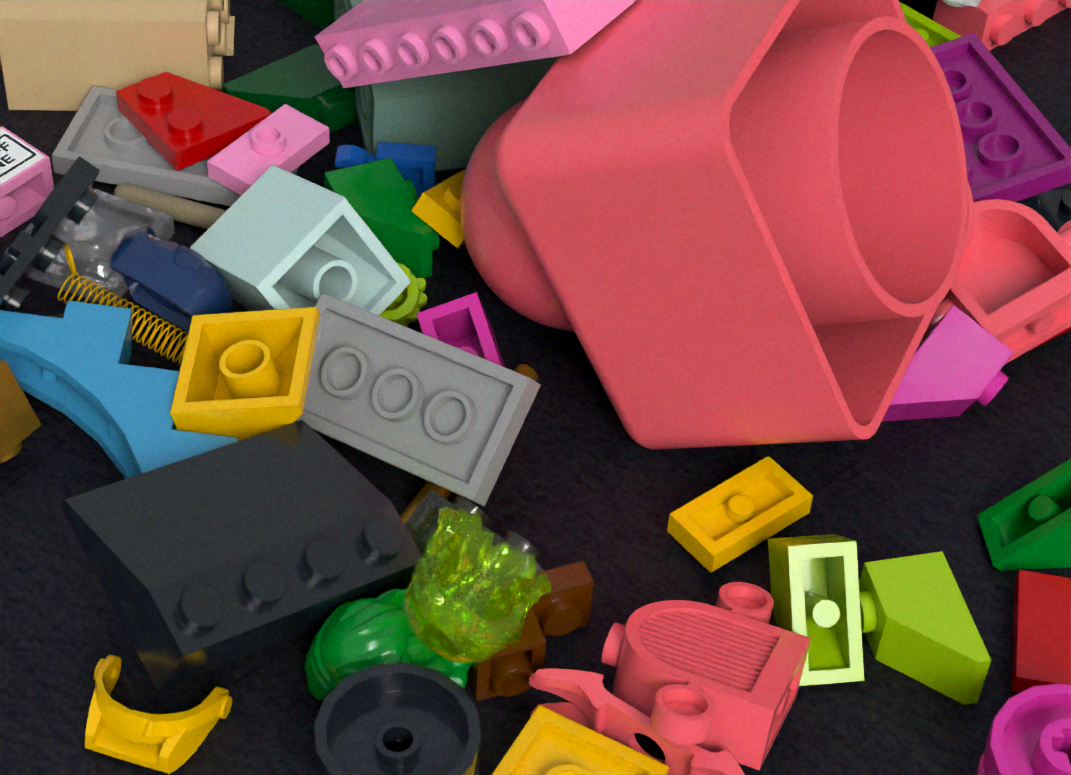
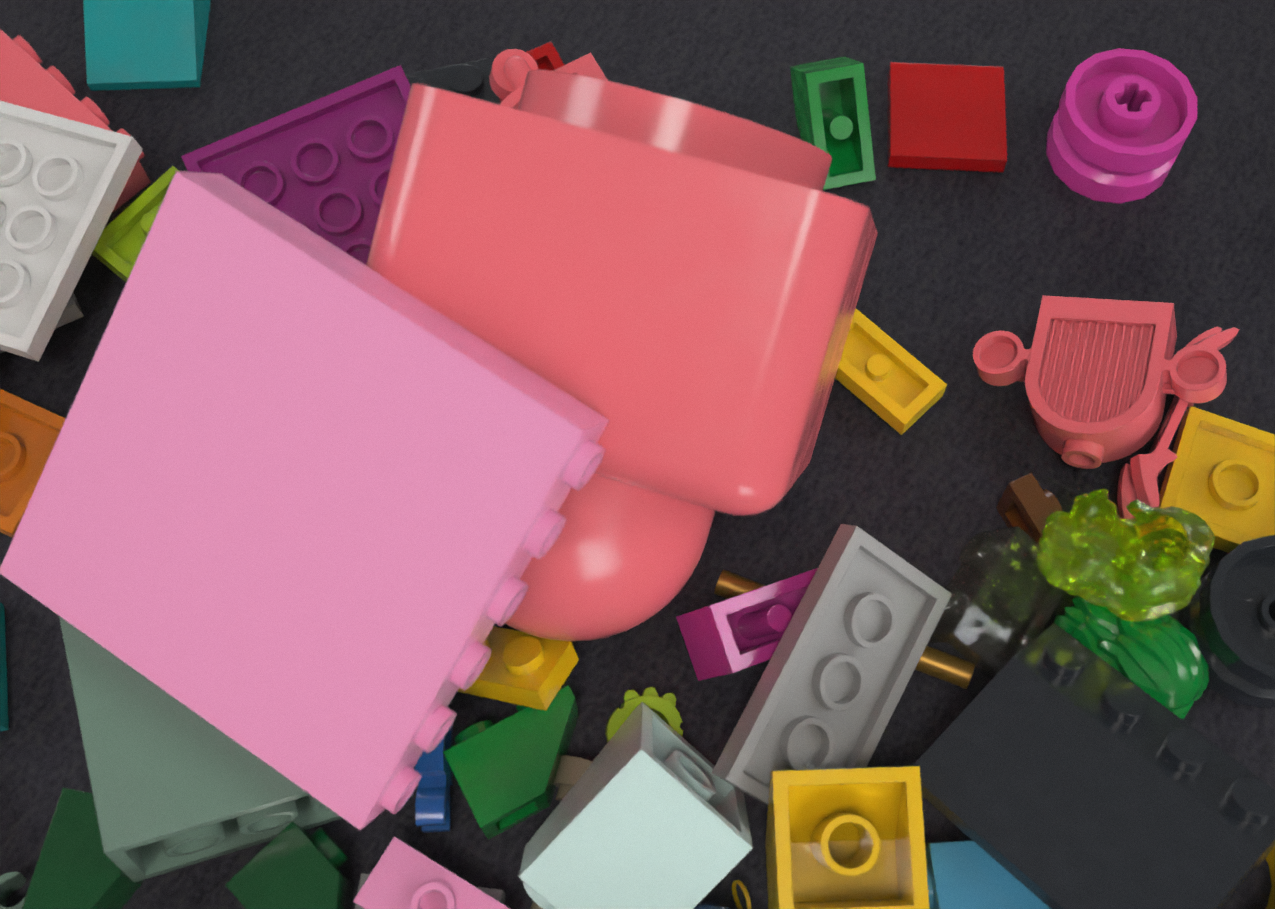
camera: 90 degrees left, 20 degrees up
lime slope [768,534,864,686] -> none
lime slope [859,551,991,705] -> none

